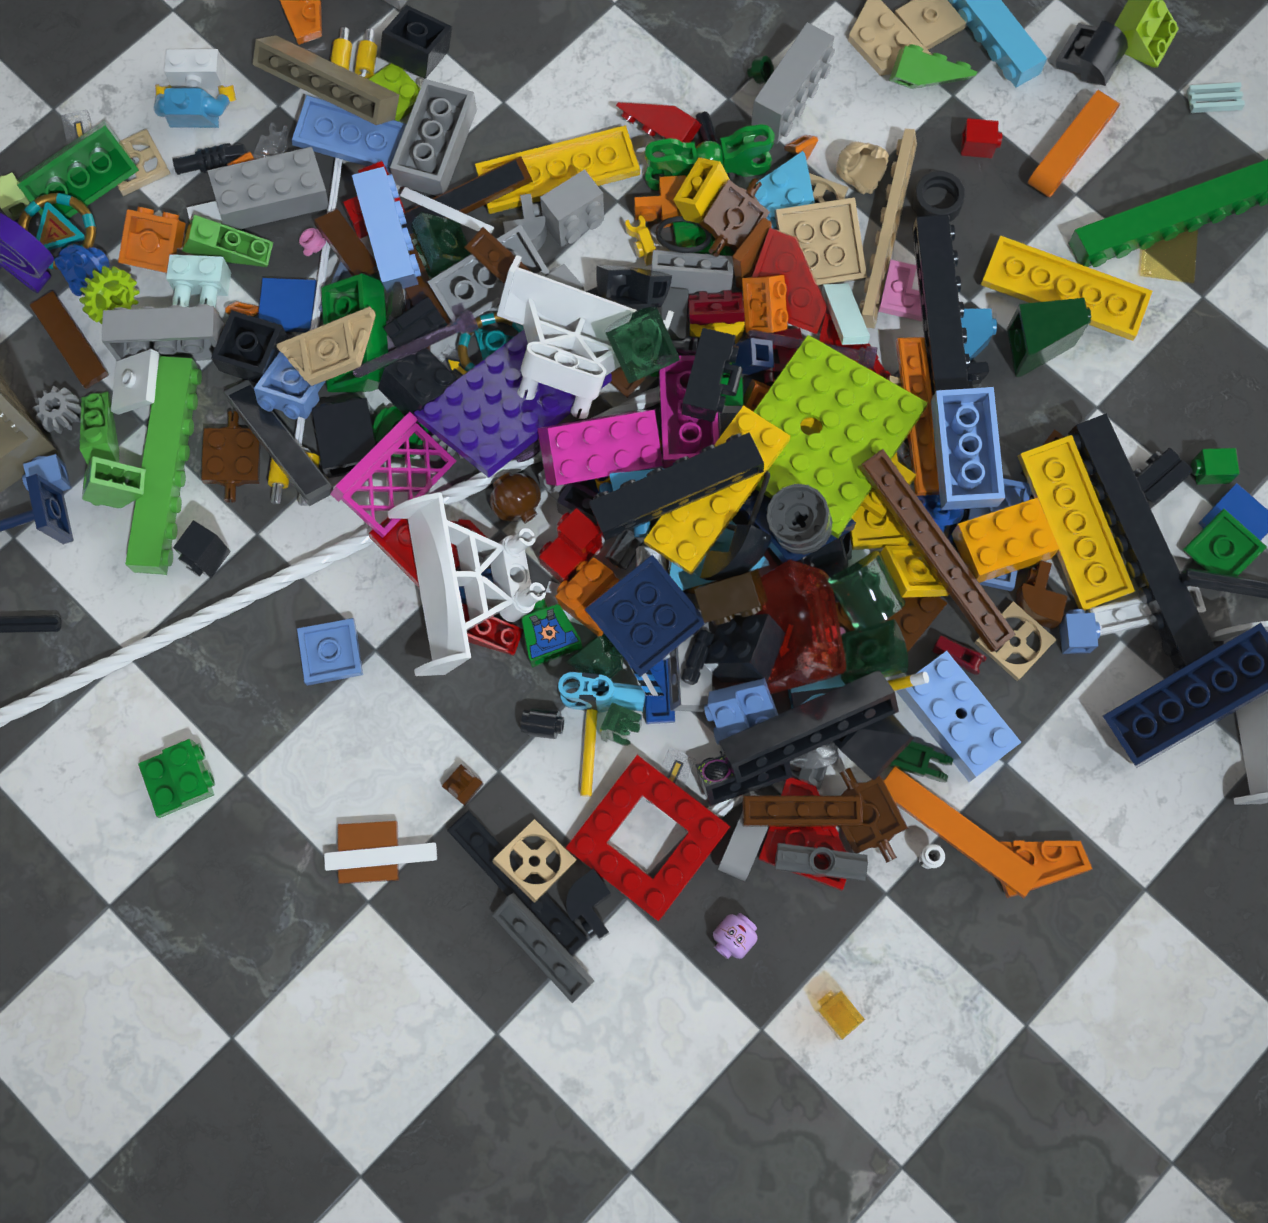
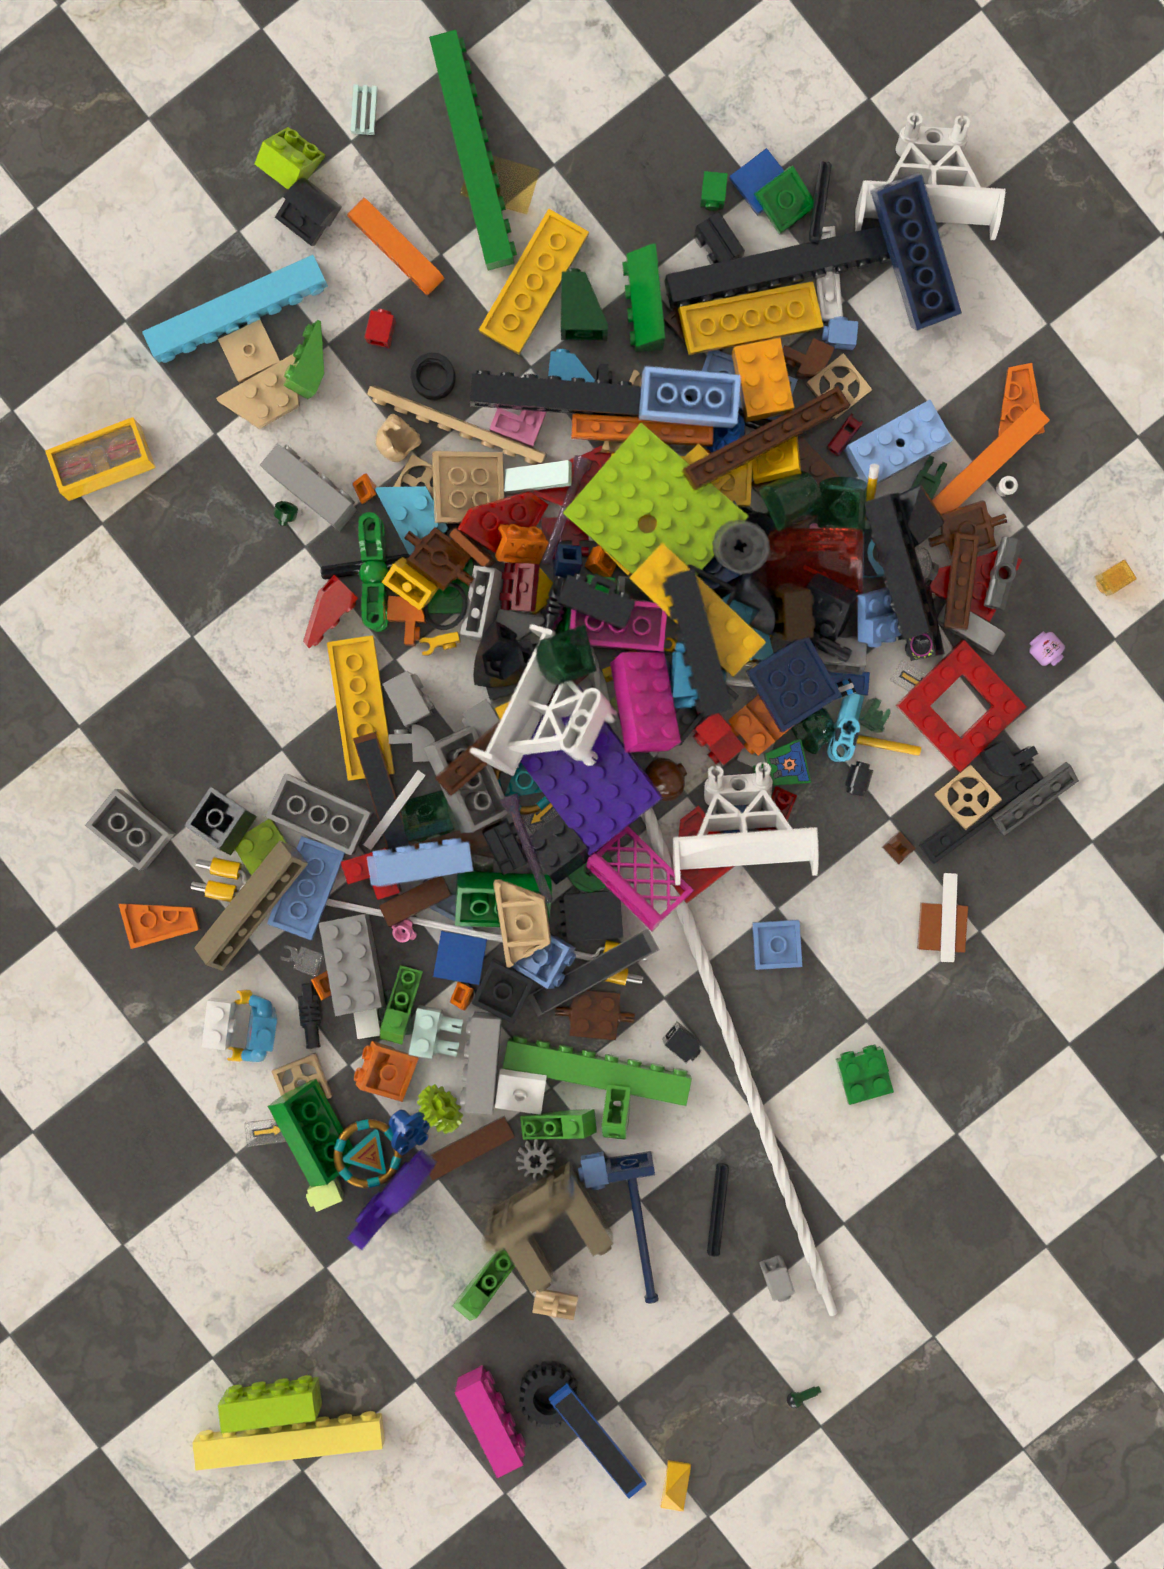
camera: 85 degrees left, 15 degrees up
none -> green slope [622,244,665,352]

